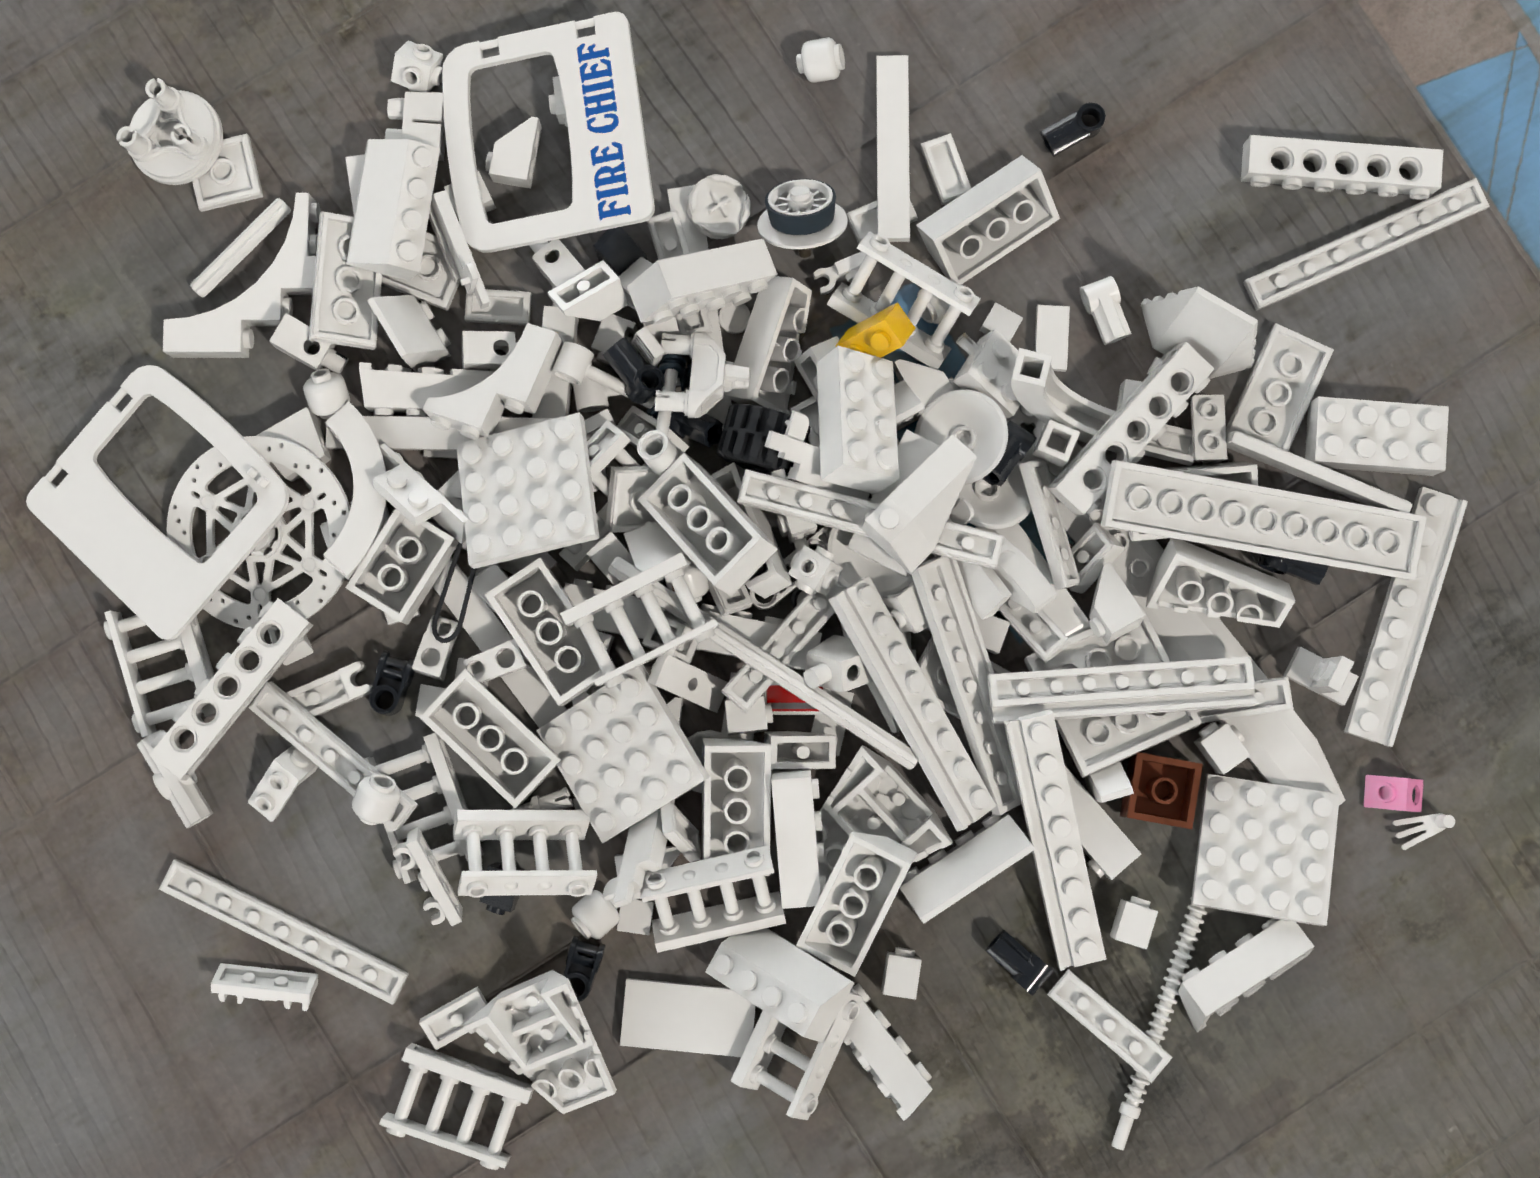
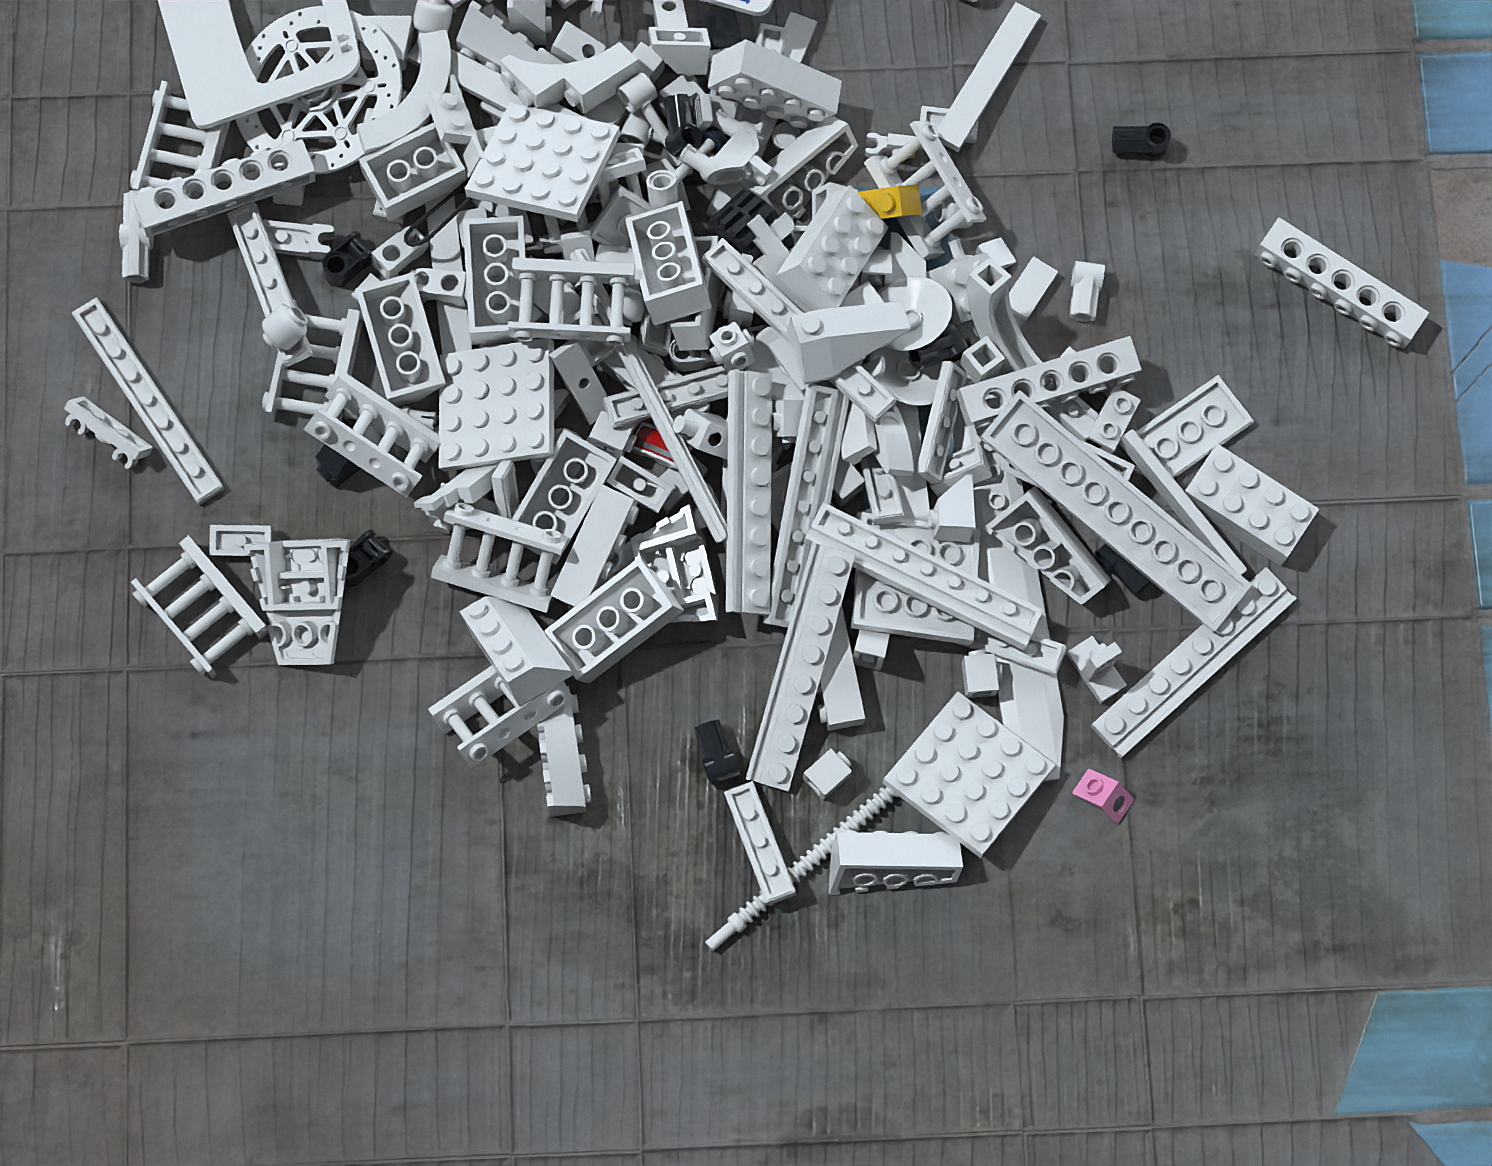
camera: 25 degrees right, 10 degrees down
white bracket [248,745,318,822] -> none
white plate [393,827,463,926] -> none
white tile [465,289,532,325] -> none
white head [571,890,620,939] -> none
white tile [617,899,654,935] -> none
white tile [620,978,756,1057] -> none
black piece [669,411,723,448] -> none
white tile [687,174,750,239] -> none
white piece [757,179,848,258] -> none
white brick [881,947,922,1000] -> none
white slope [899,813,1035,924] -> none
white slope [916,155,1060,285] -> none
white tile [920,133,971,205] -> none
copper brick [1120,752,1203,829] -> none
white wedge [1141,286,1258,379] -> none
white tile [1243,178,1490,311] -> none
white piece [1392,813,1455,850] -> none

